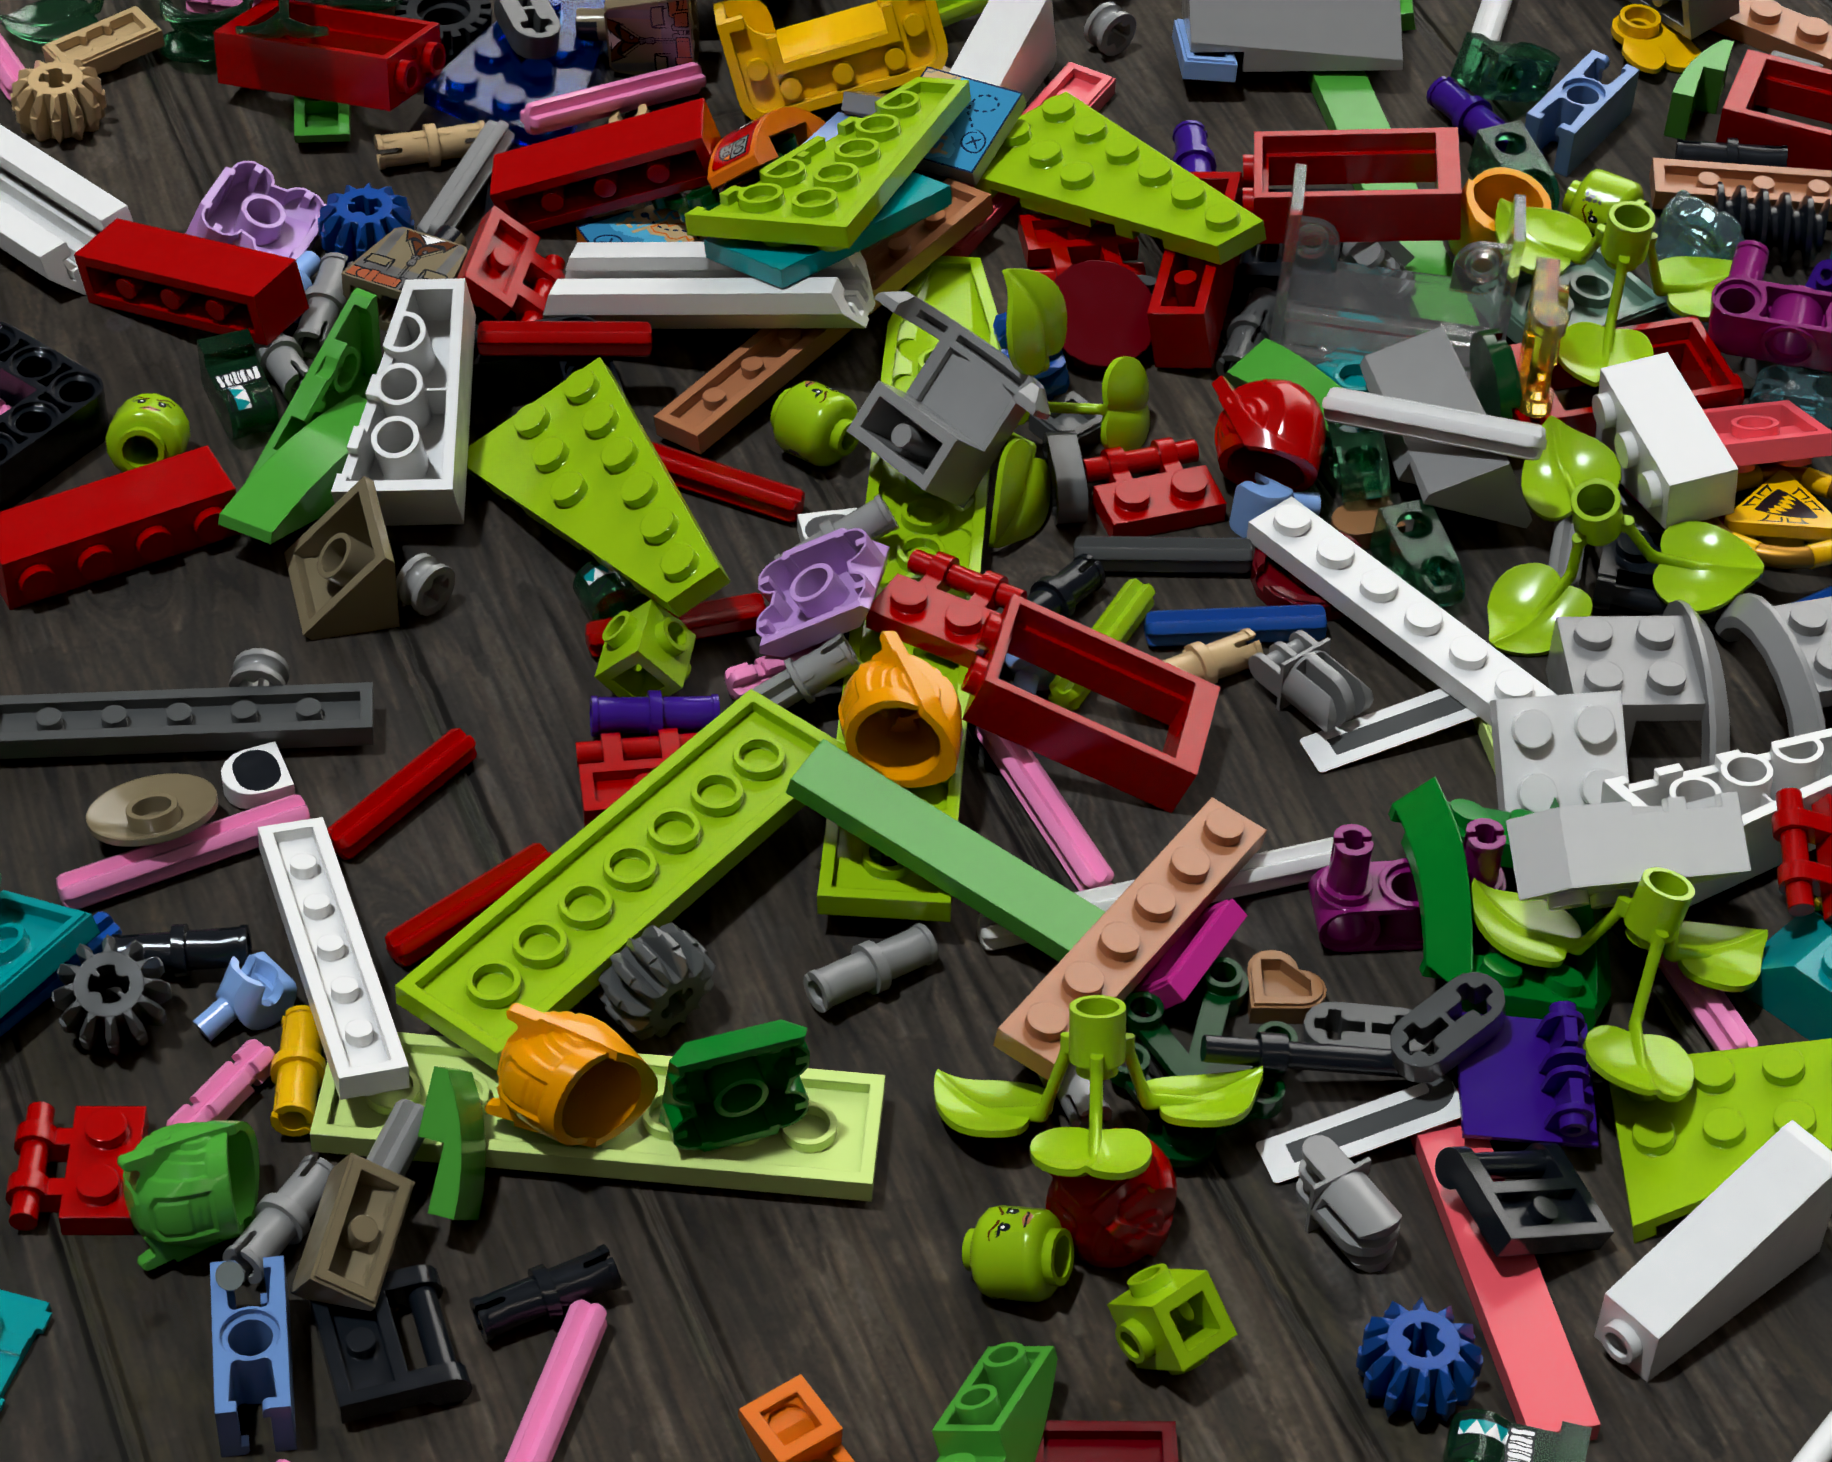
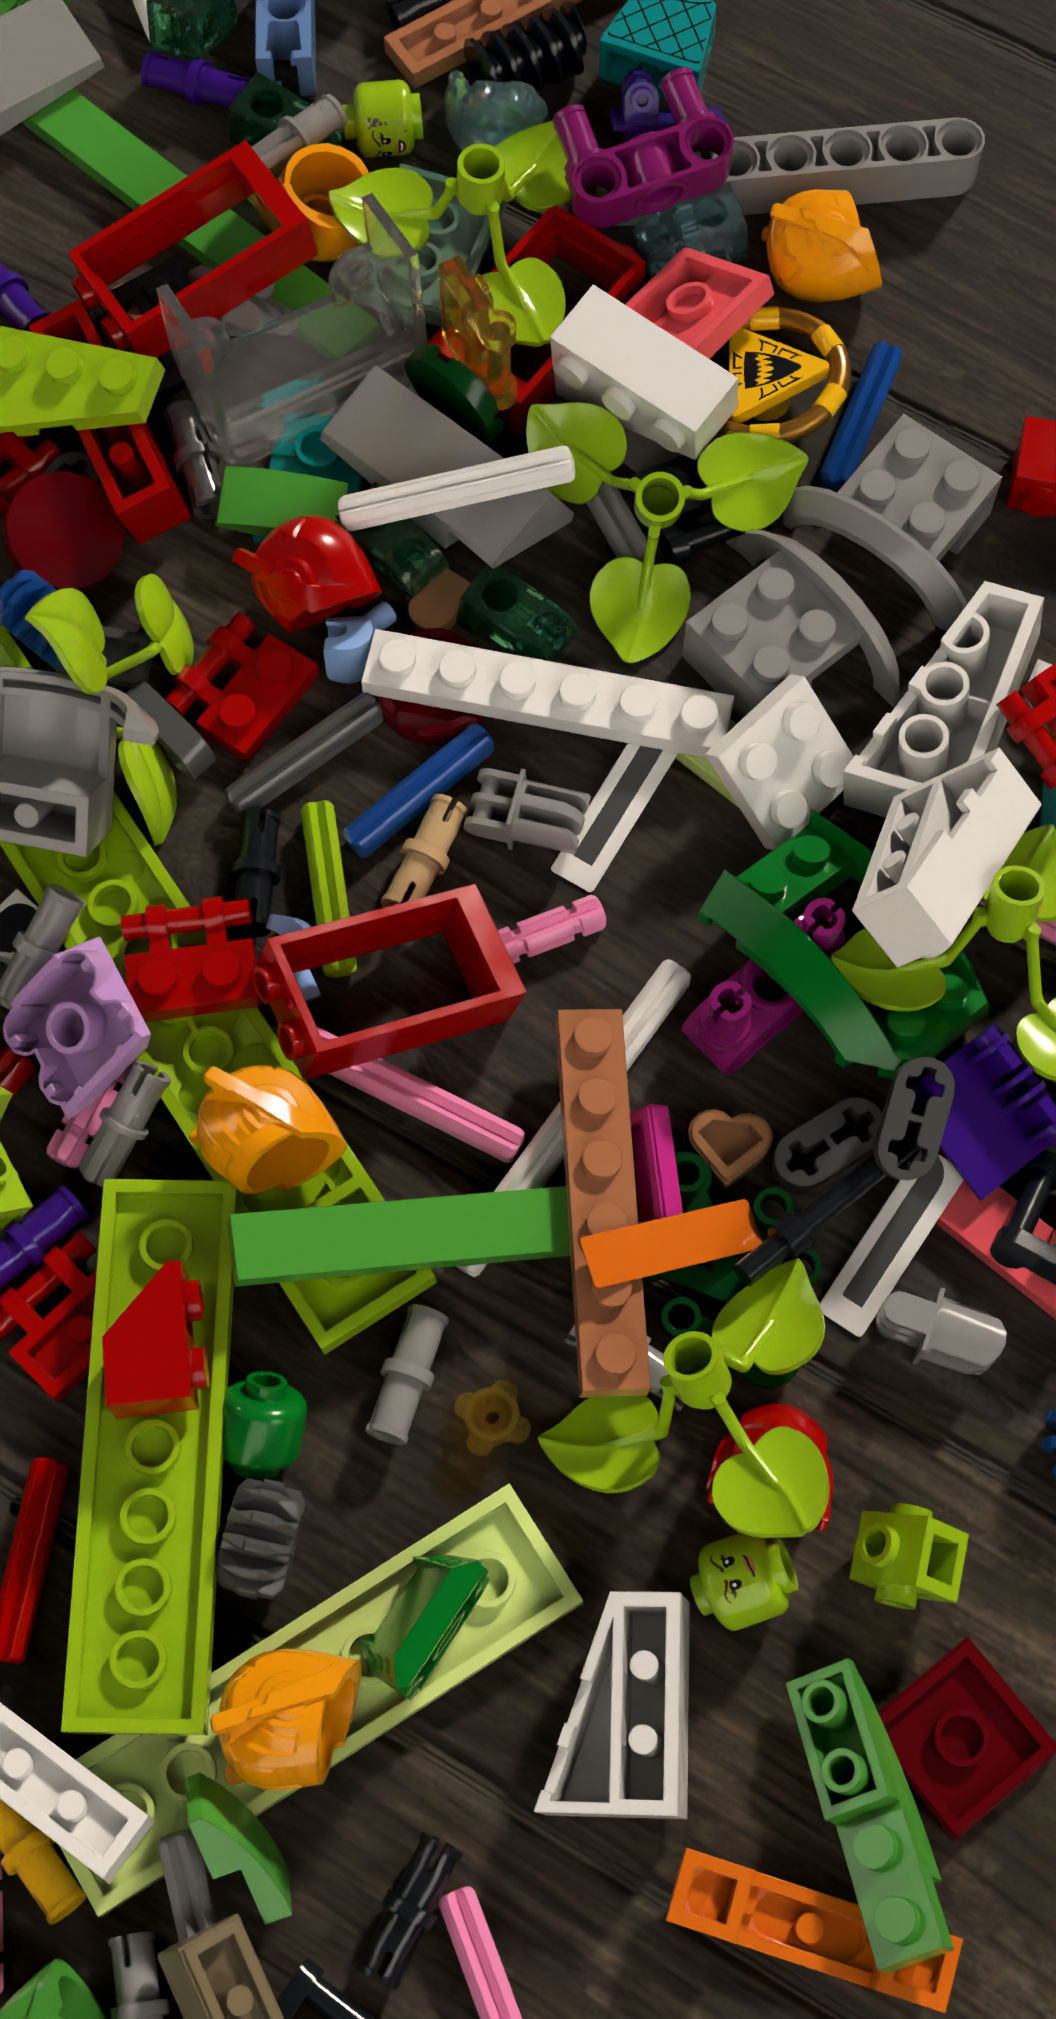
camera: 35 degrees left, 25 degrees up
none -> red slope [102,1260,209,1419]
none -> green head [223,1371,308,1479]
none -> light grey axle [252,94,347,175]
none -> clear yellow plate [454,1380,530,1457]
none -> bright pink axle [498,895,606,964]
none -> white wedge [534,1591,690,1819]
none -> orange sticker [580,1199,762,1288]

